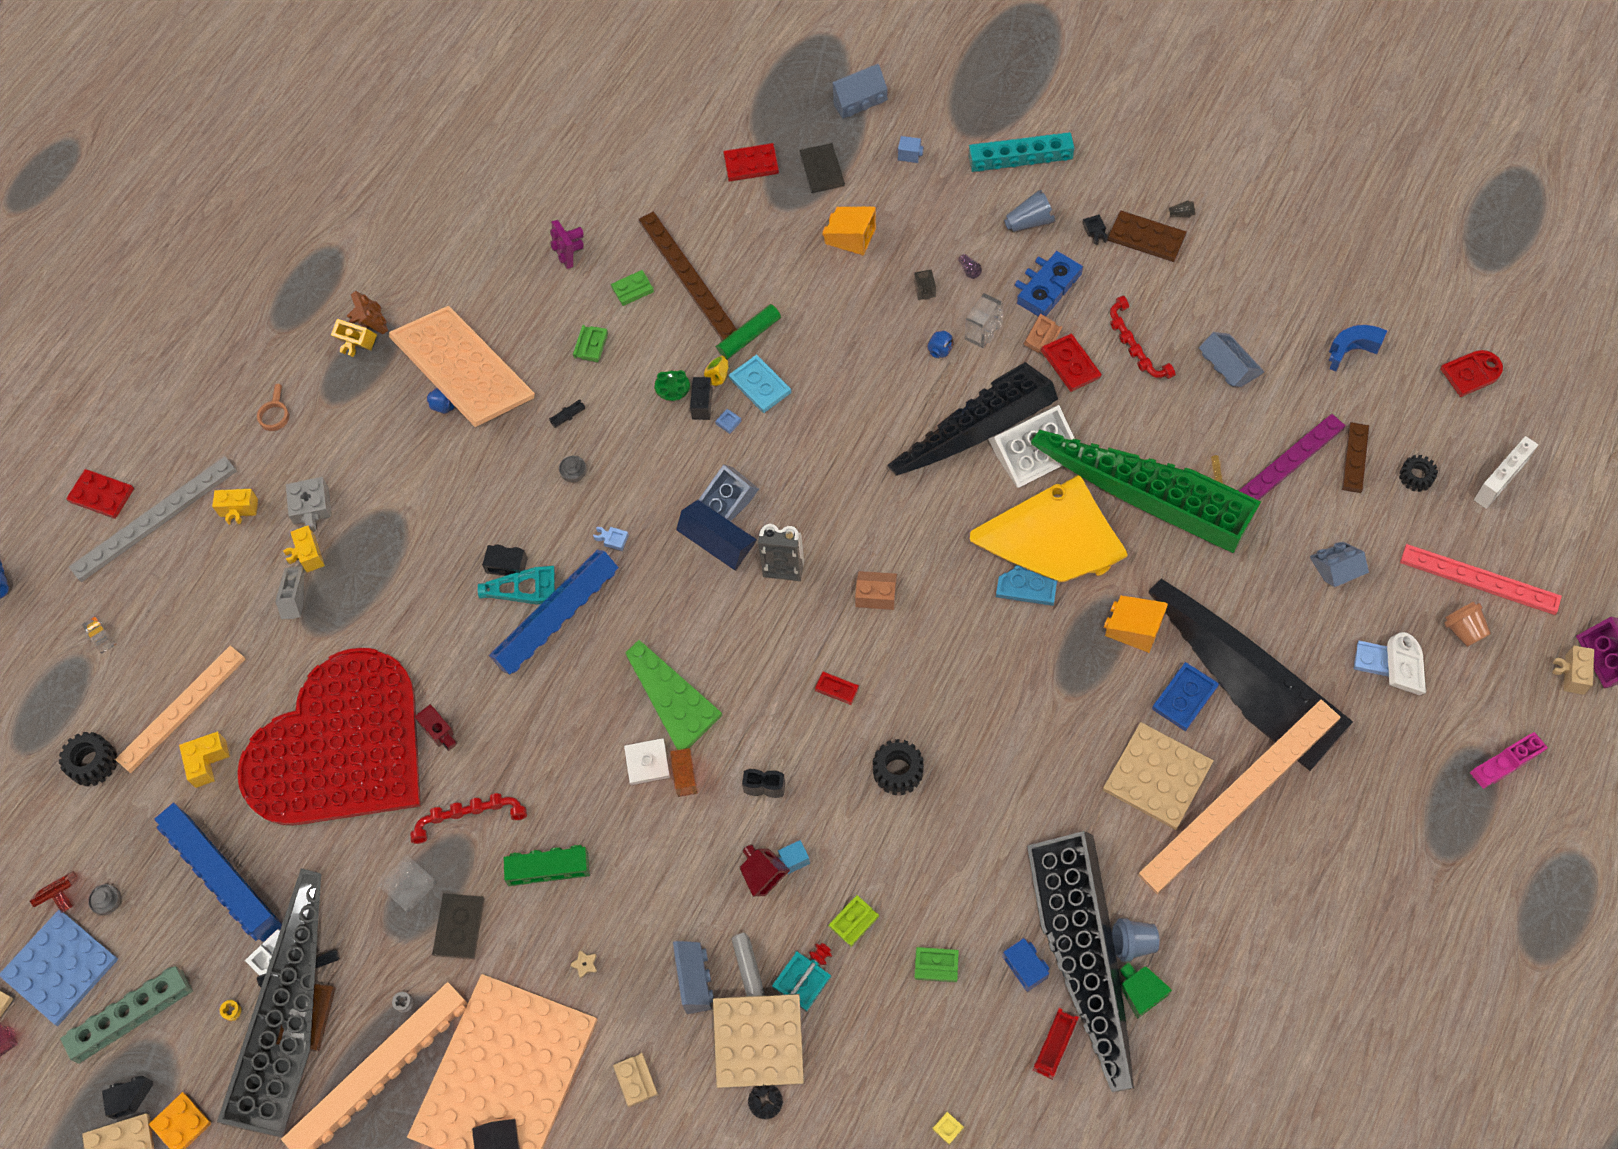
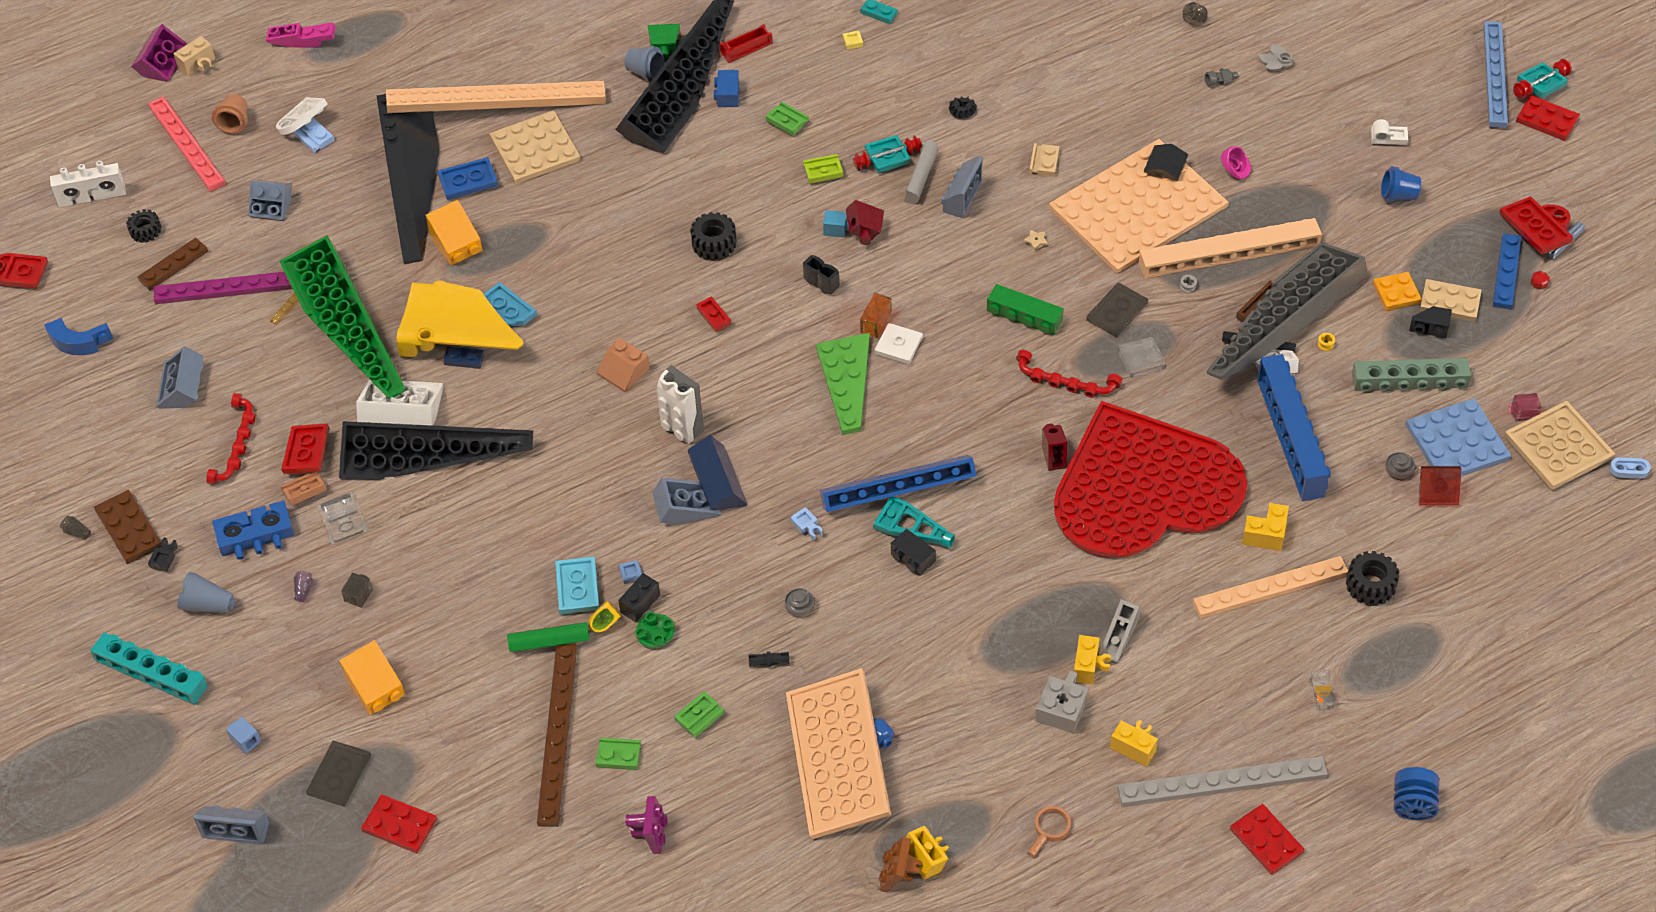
camera: 150 degrees left, 10 degrees down
tan plate [713,994,804,1088] -> none
blue head [927,331,954,358] -> none

